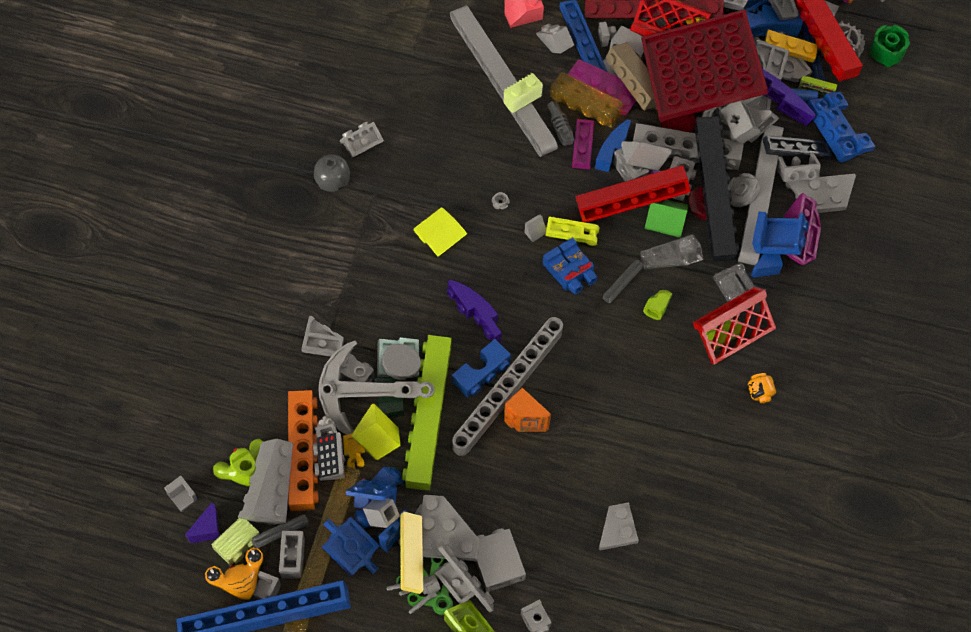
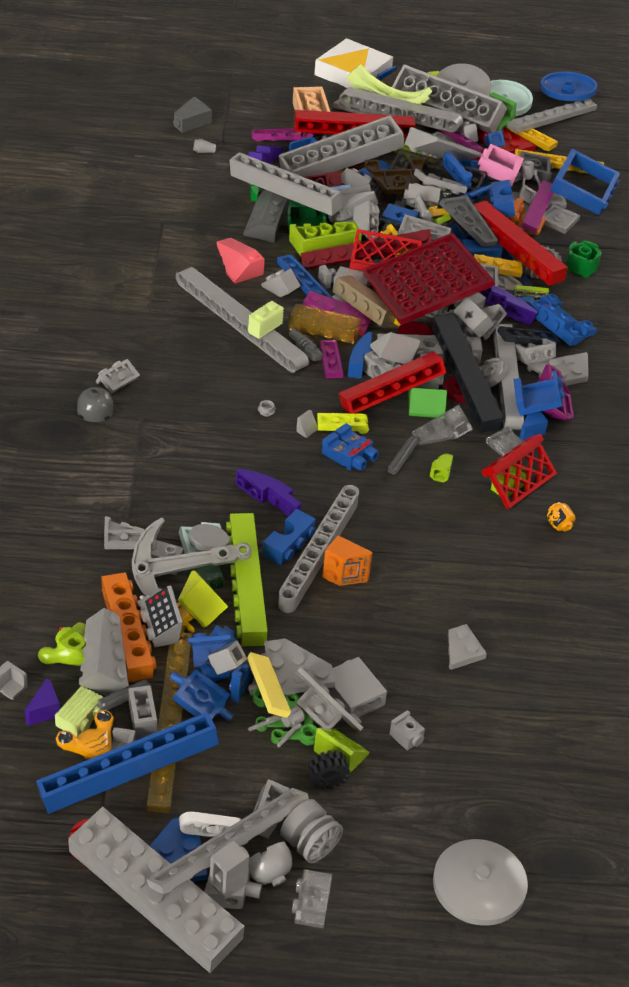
camera: 15 degrees left, 20 degrees down
neon yellow slope [413,207,467,257] -> none

